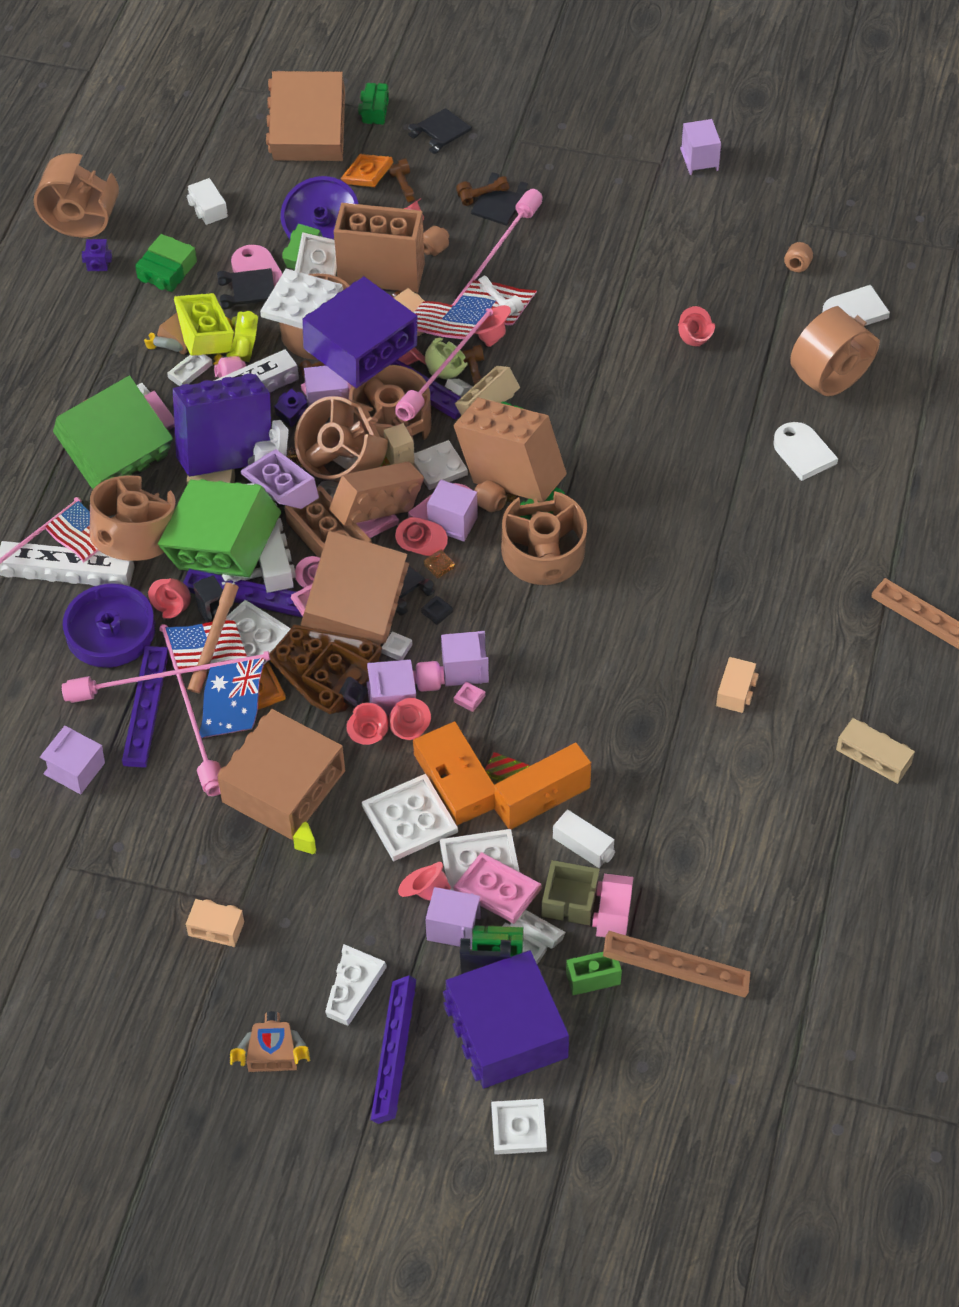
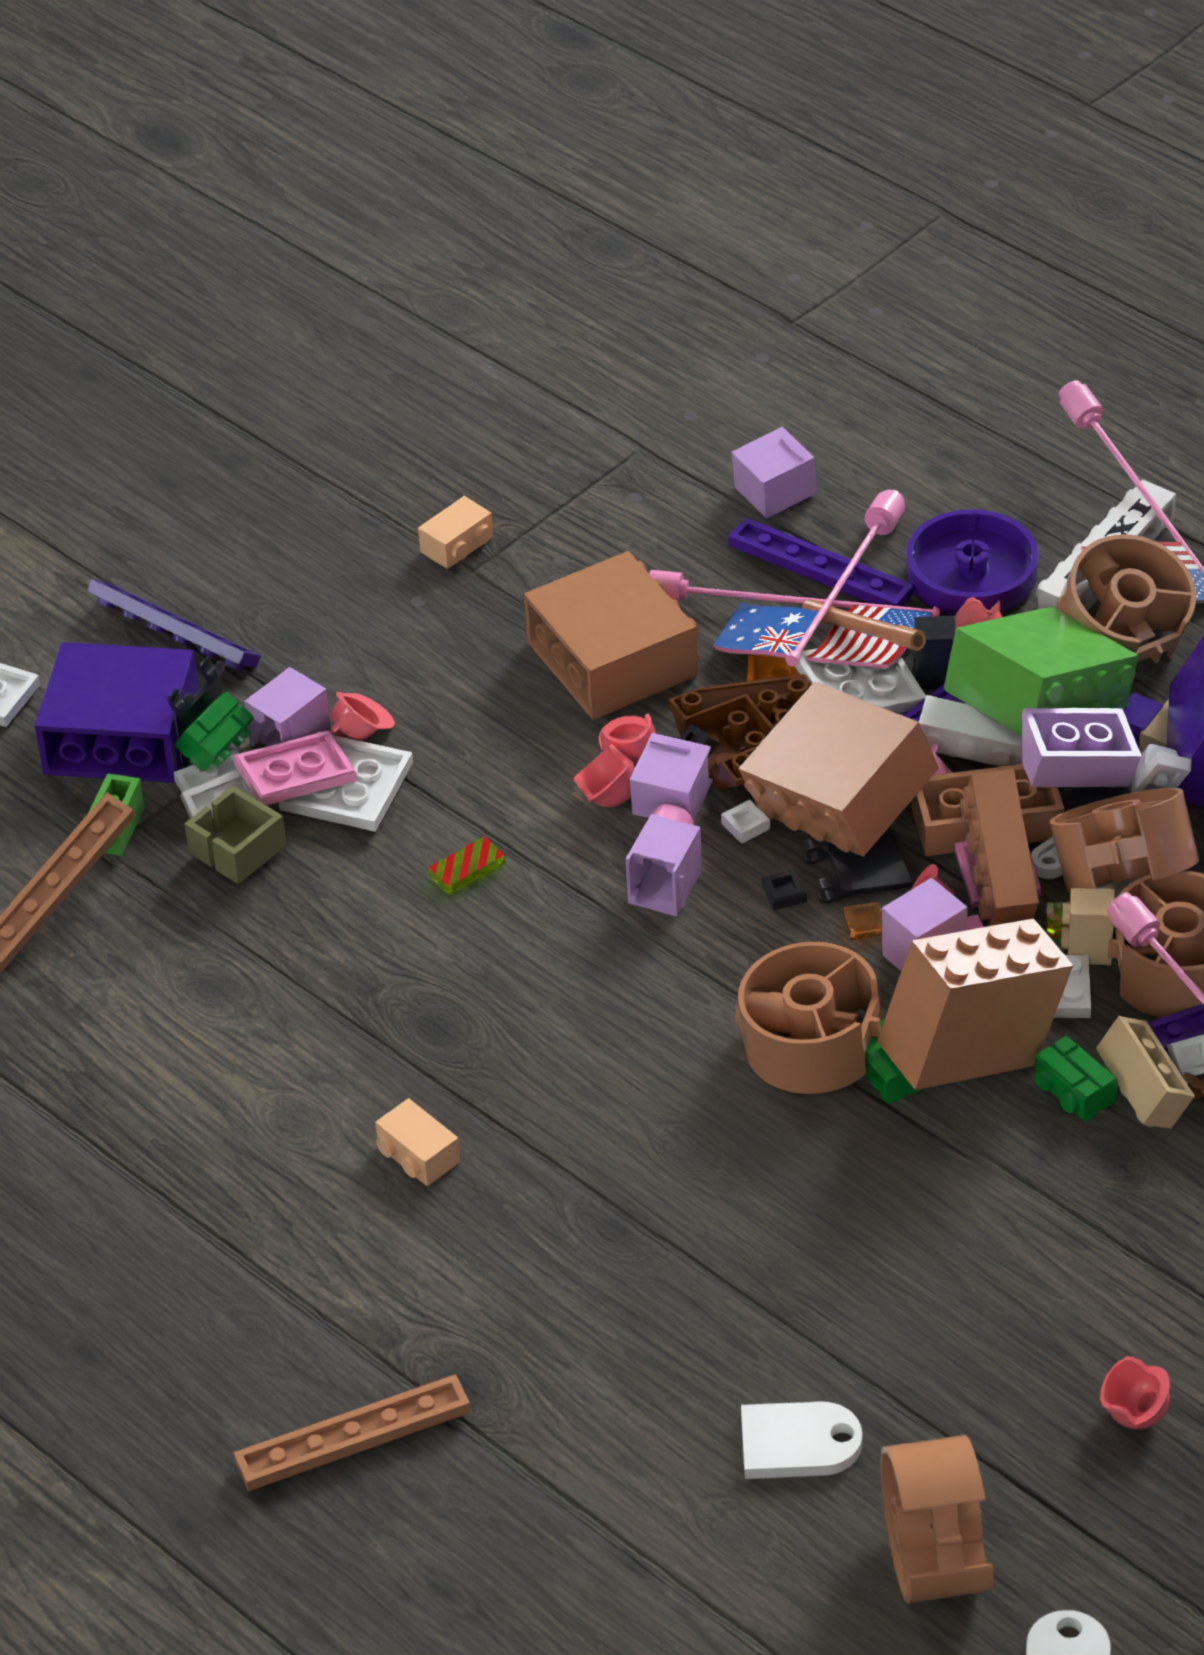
camera: 120 degrees right, 10 degrees down
torso [230,1011,310,1072] -> none
neon yellow slope [293,822,316,854] -> none
white wing [325,945,387,1026] -> none
white plate [362,774,458,862] -> none
orange brick [413,721,495,826] -> none
bright pink tile [454,682,485,712] -> none
orange brick [494,742,591,830] -> none
white brick [553,809,615,868] -> none
bright pink brick [592,874,633,937] -> none
tan brick [836,718,915,784] -> none

